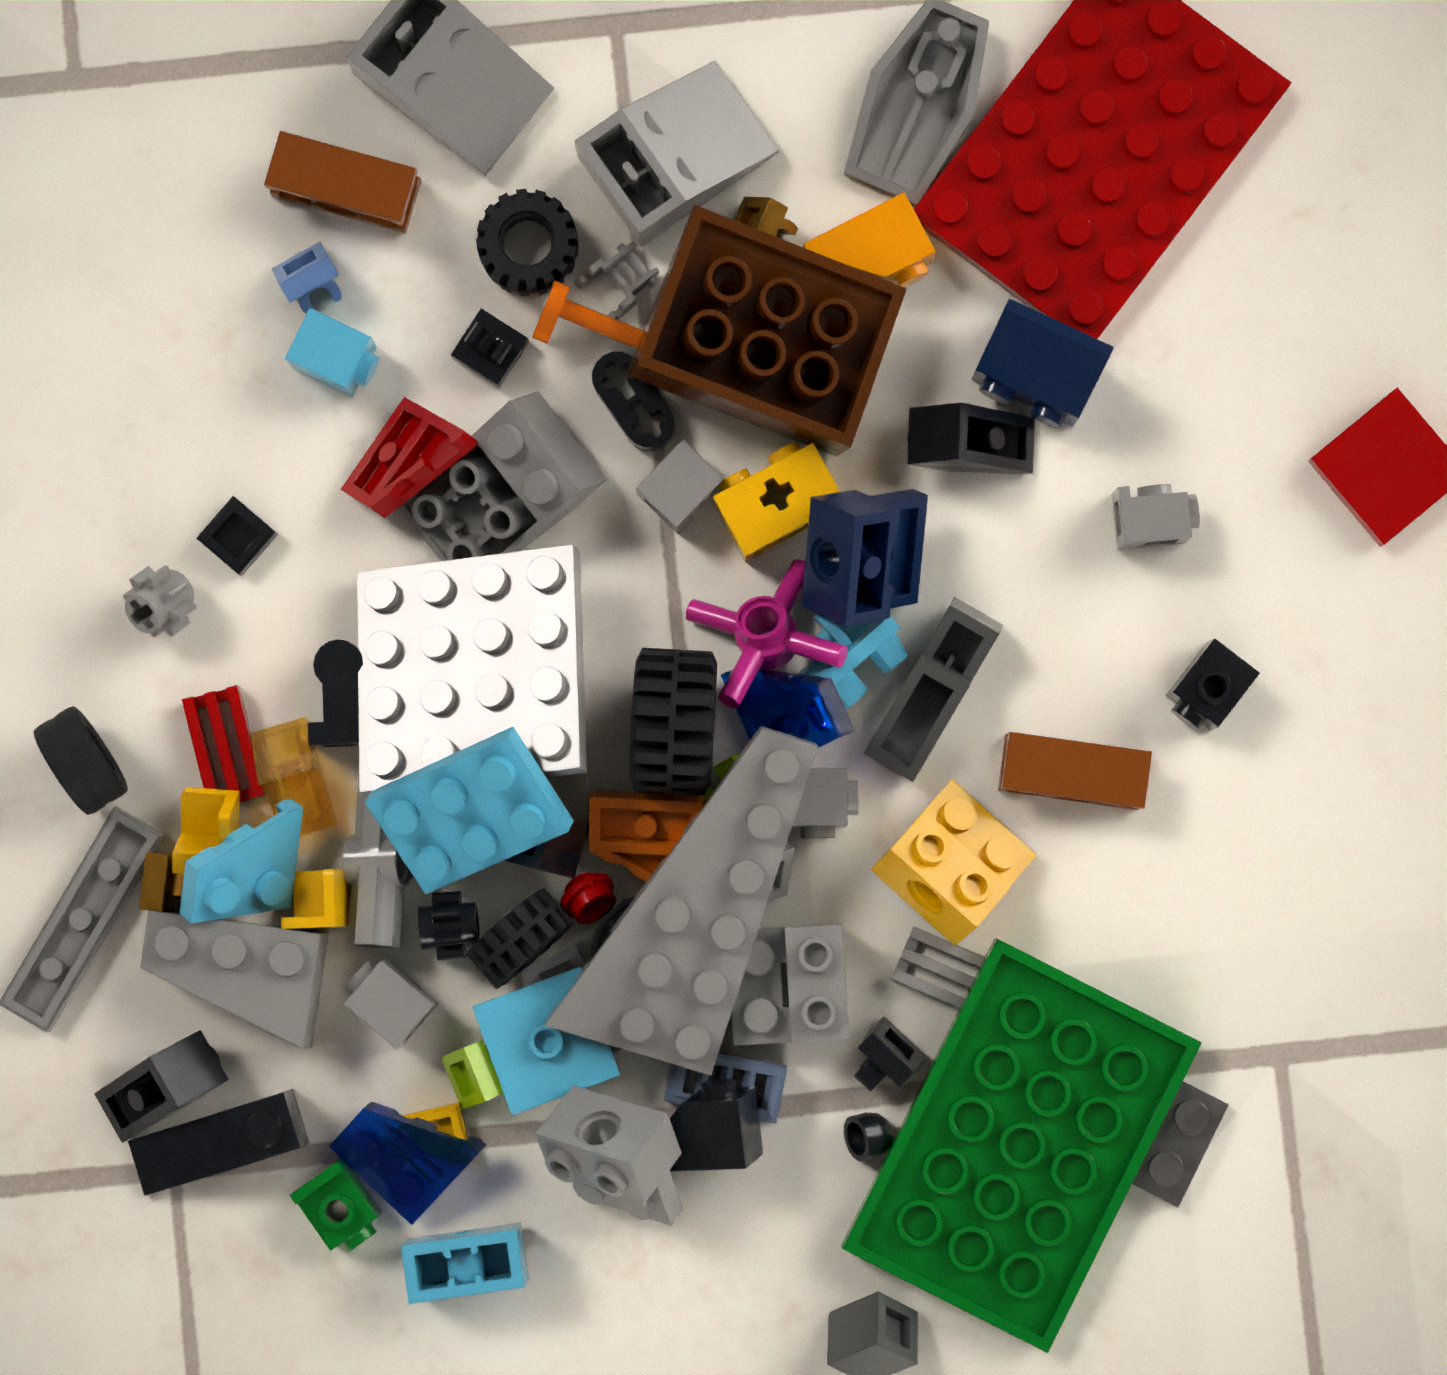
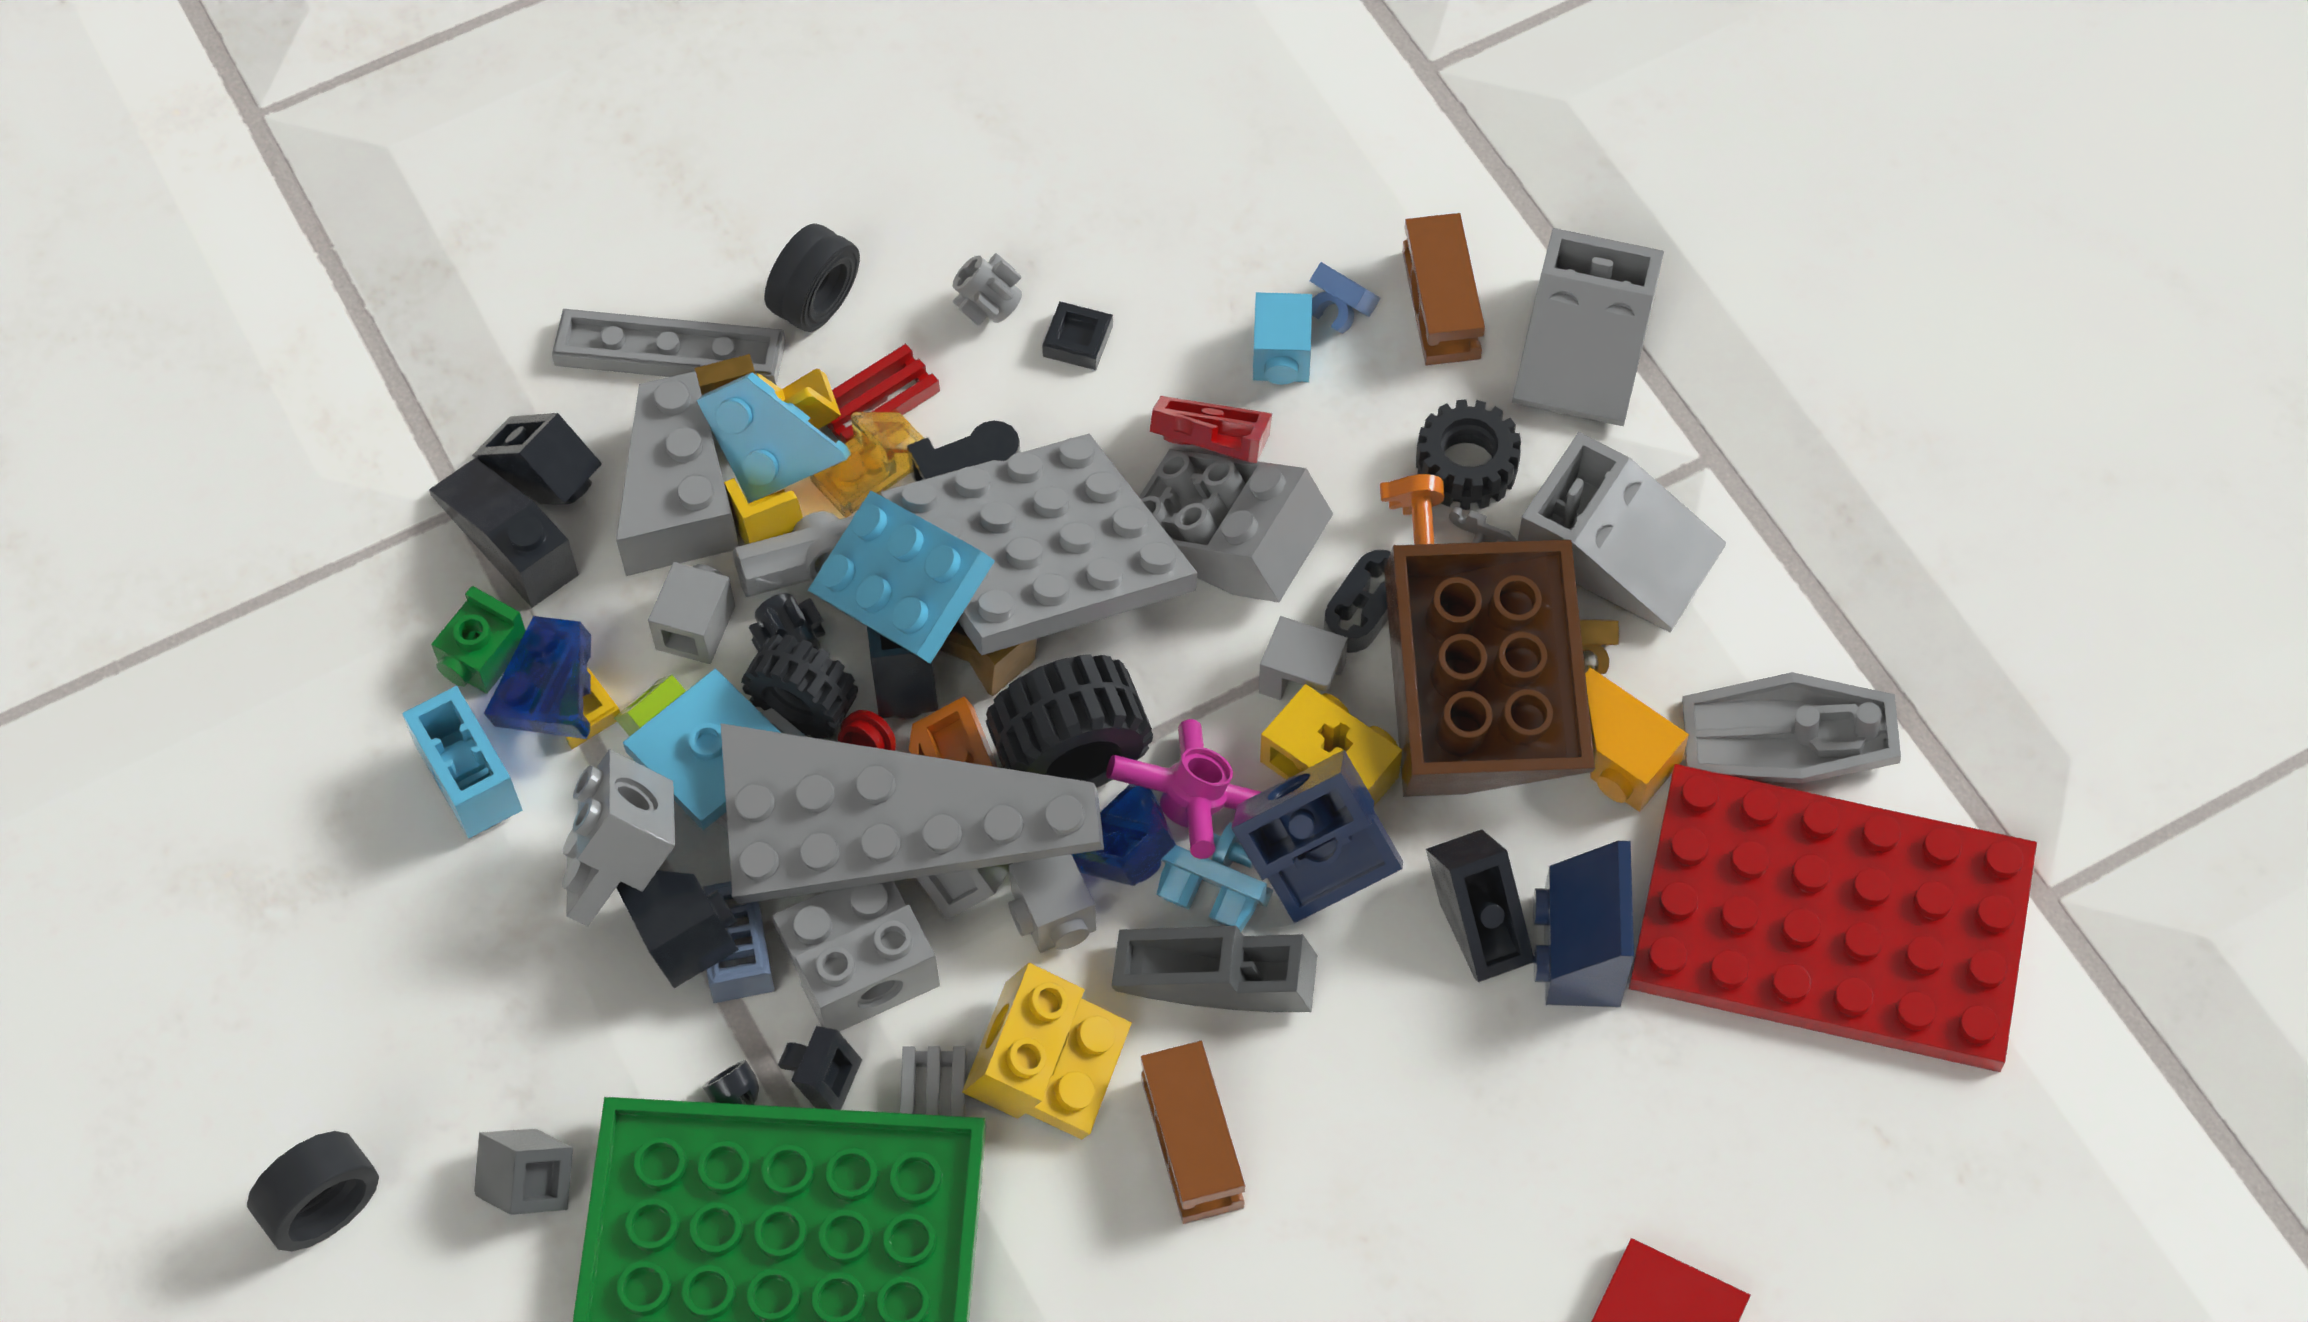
camera: 65 degrees right, 25 degrees down
black tile [451,308,529,388] -> none
light grey brick [1111,484,1200,550] -> none
black brick [1166,638,1260,731] -> none

